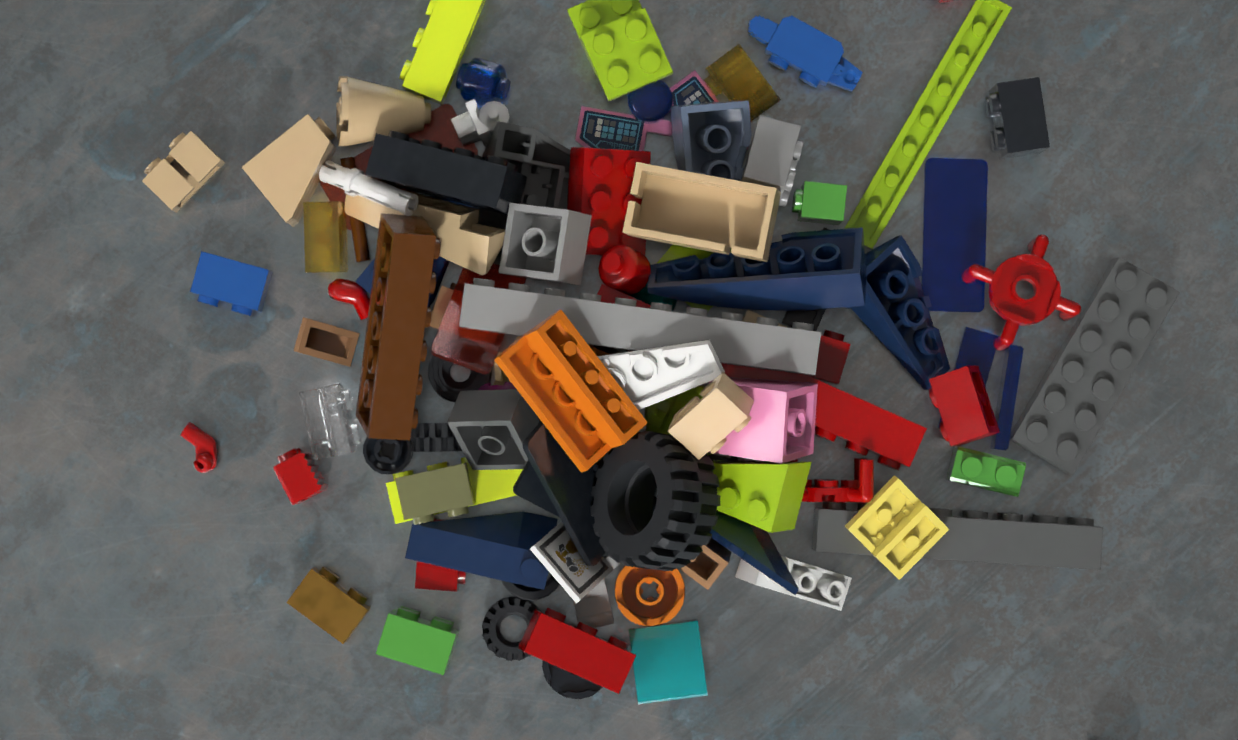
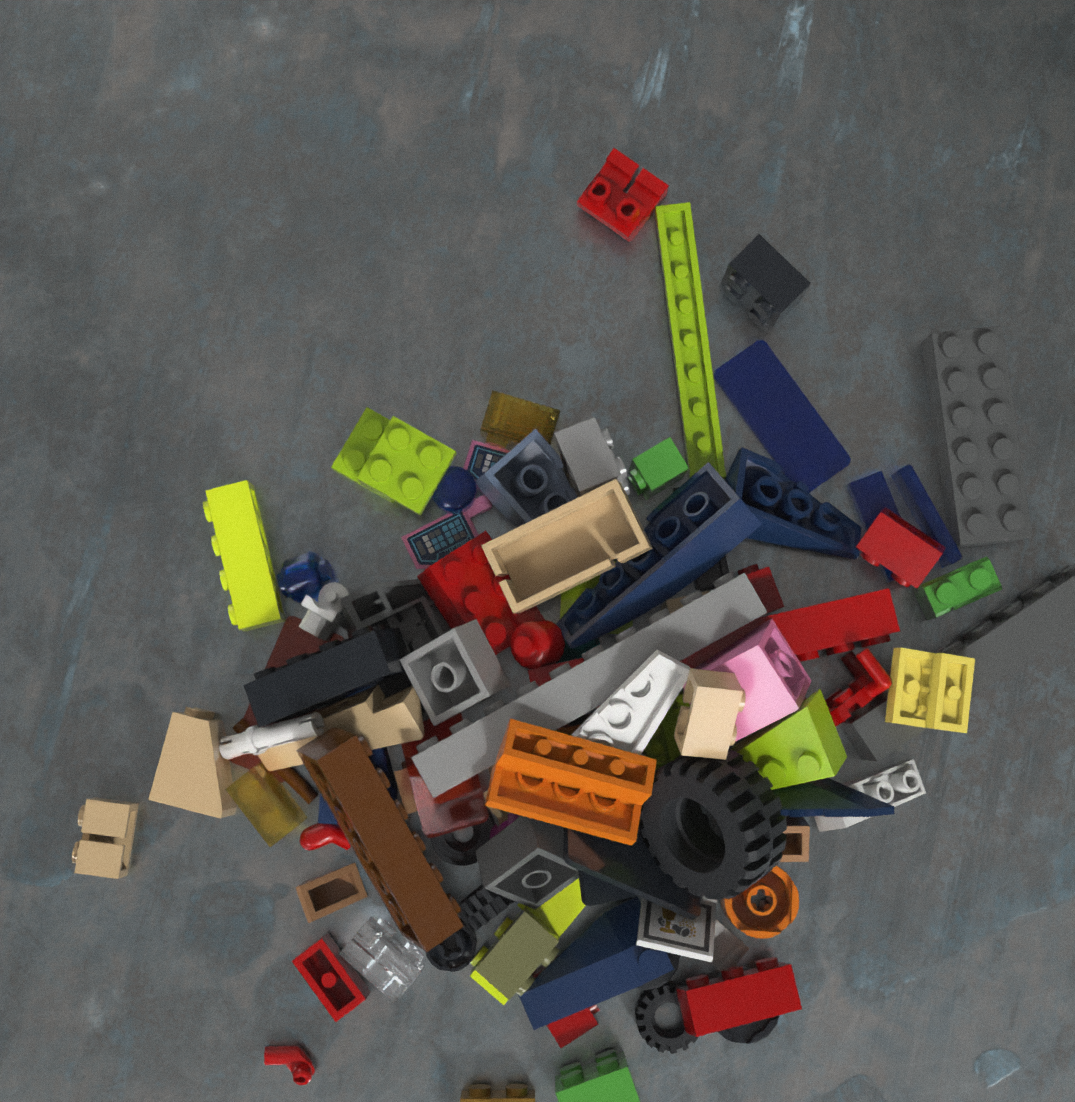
camera: 40 degrees left, 5 degrees down
blue brick [190,251,273,316] -> none
red brick [272,448,328,505] -> none
tan cone [336,76,431,147] -> none
teal slope [629,621,708,704] -> none
blue hinge [748,15,863,92] -> none
red plate [962,234,1081,351] -> none
none -> red brick [292,932,371,1022]

